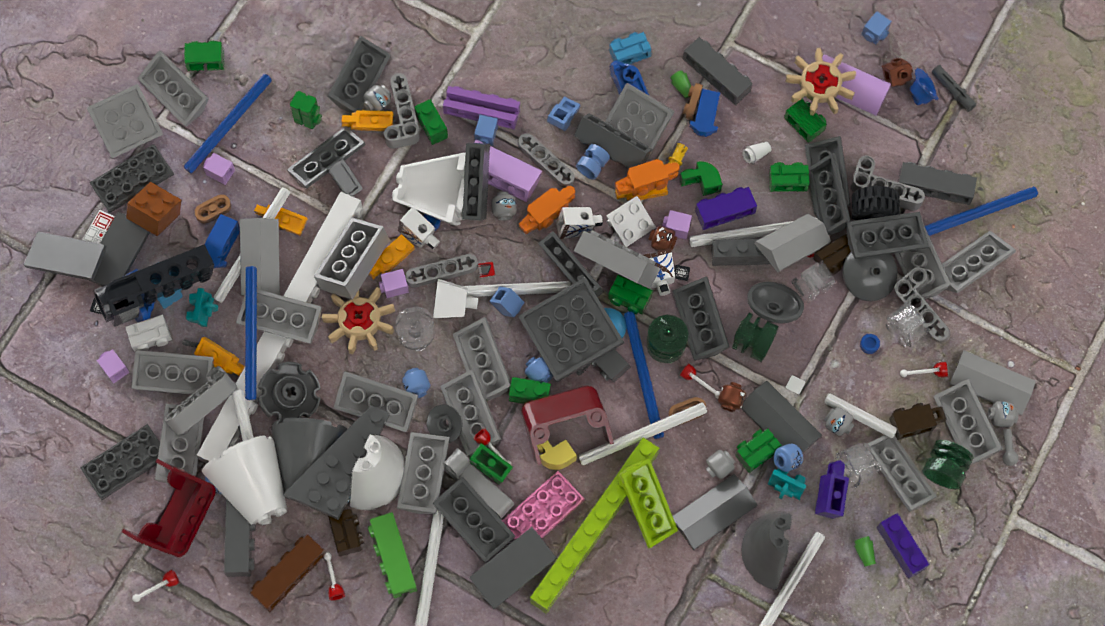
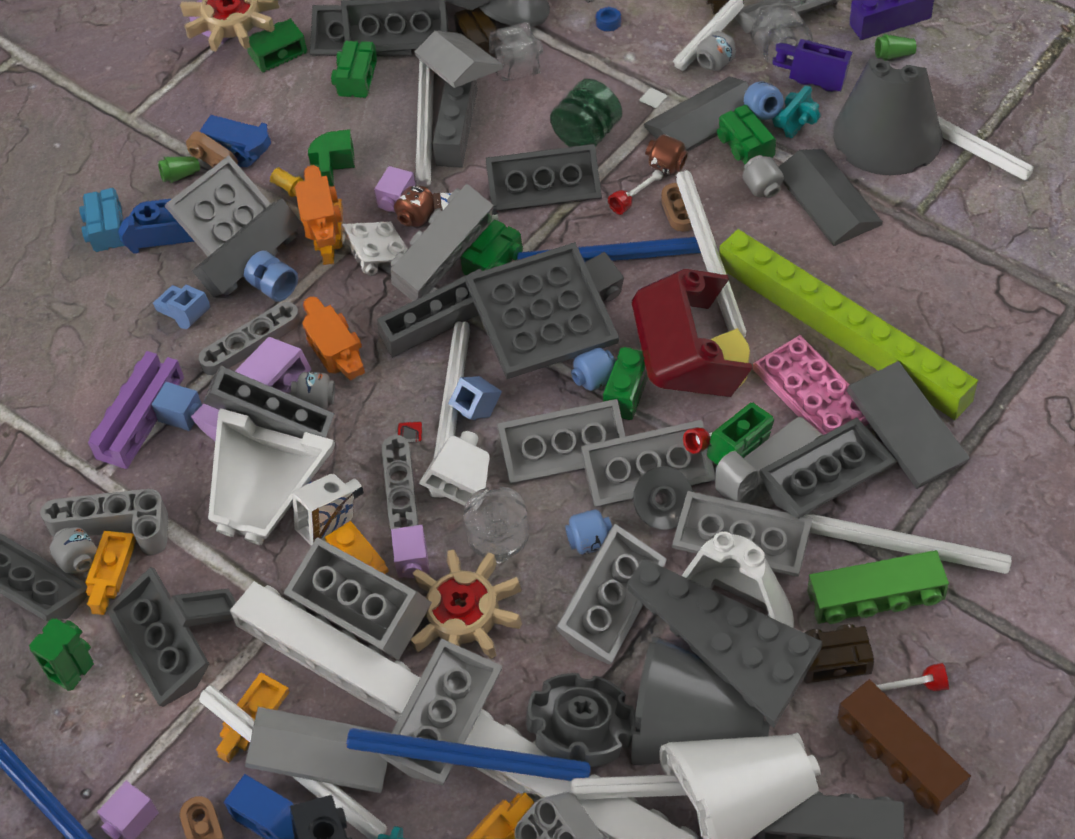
camera: 75 degrees left, 15 degrees down
green brick [414,99,448,145] -> none
white torso [556,207,603,239] -> none
lime slope [619,458,678,548] -> none
clear green wheel [646,314,689,364] -> none
dark grey brick [683,37,753,106] -> none
dark purple brick [695,187,757,230] -> none
white cone [742,142,771,163] -> none
dark grey dish [747,282,804,324] -> none

